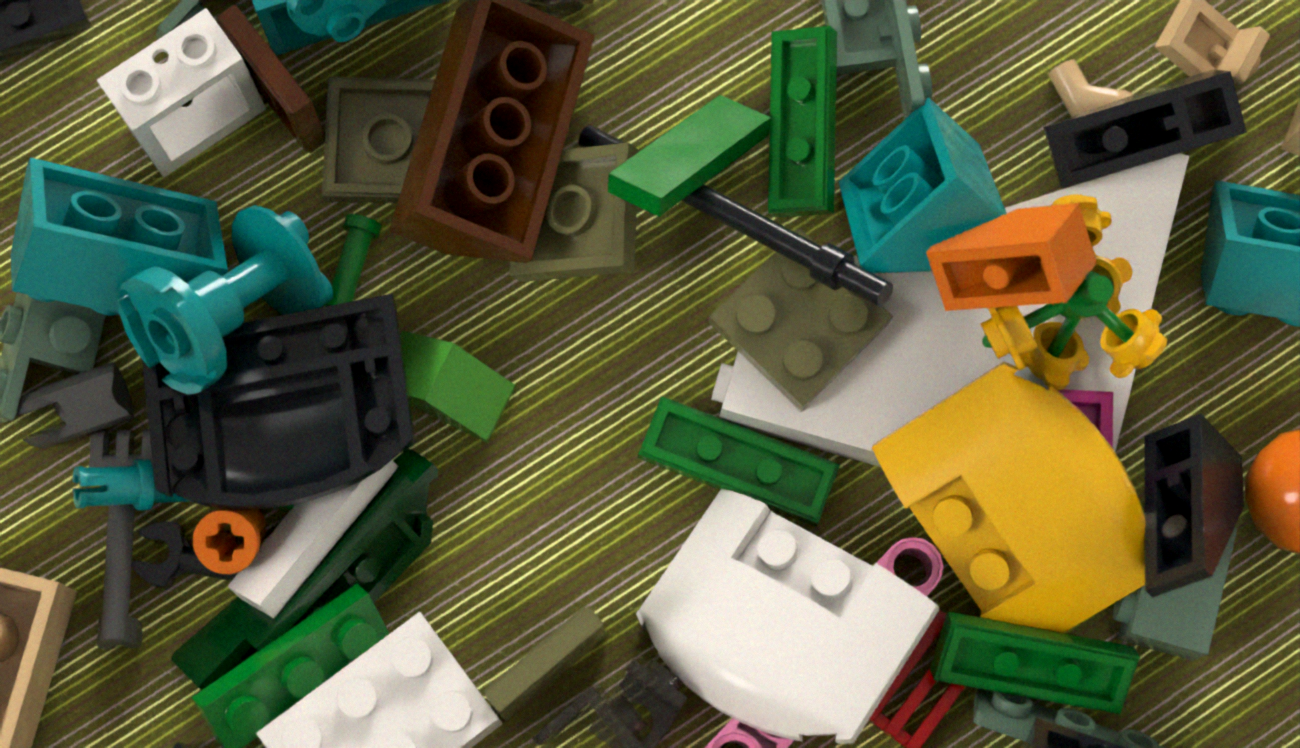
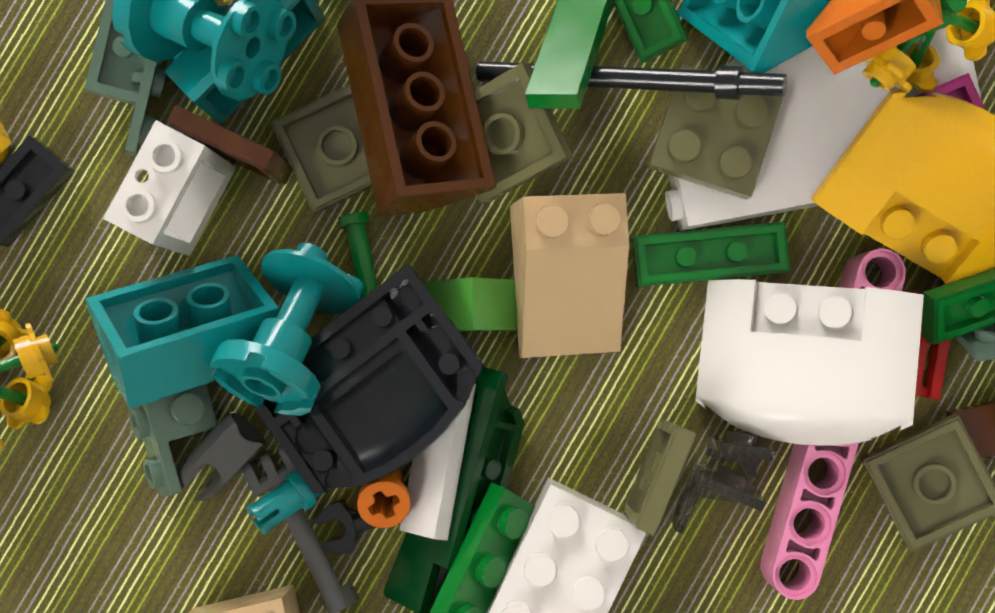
camera: 25 degrees left, 10 degrees up
none -> tan slope [510,193,629,358]

